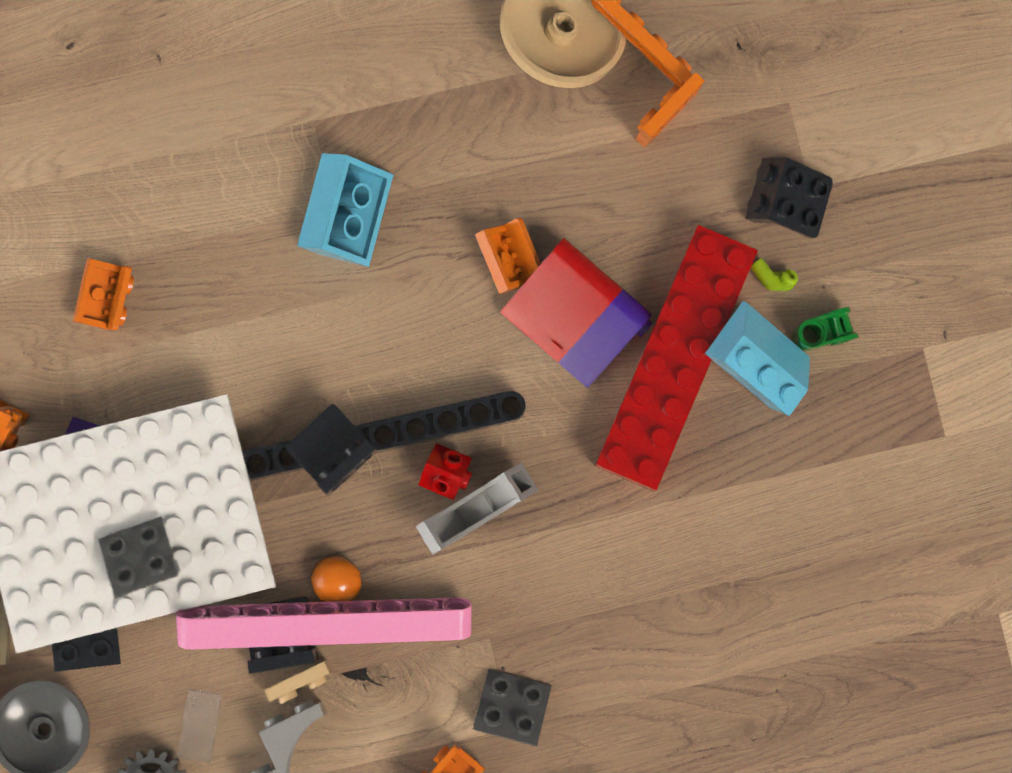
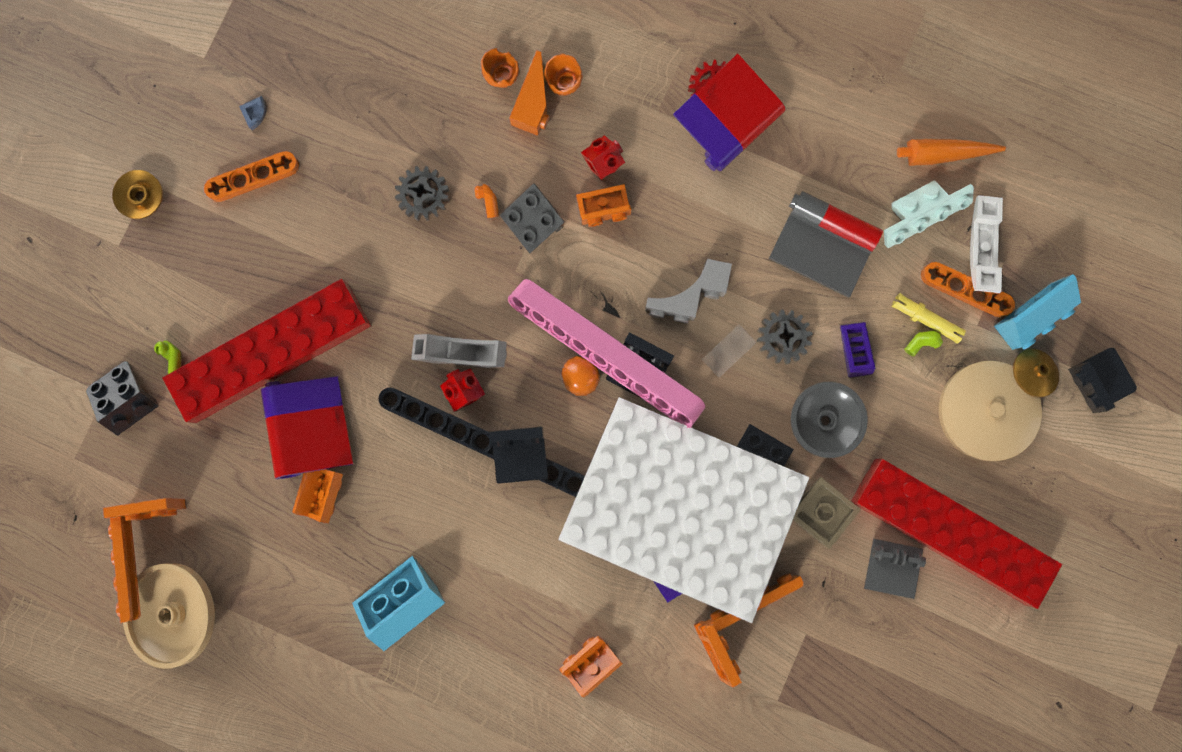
camera: 145 degrees left, 0 degrees up
dark grey hinge [98,517,180,599] -> none
tan plate [264,660,332,704] -> none
medium azure slope [705,301,810,416] -> none
green piece [792,307,859,351] -> none
none -> pearl gold dish [112,170,163,219]
none -> orange beam [204,151,299,202]
none -> sand blue tile [239,96,266,130]
none -> dark grey gear [395,166,449,221]
none -> orange arm [474,184,499,218]

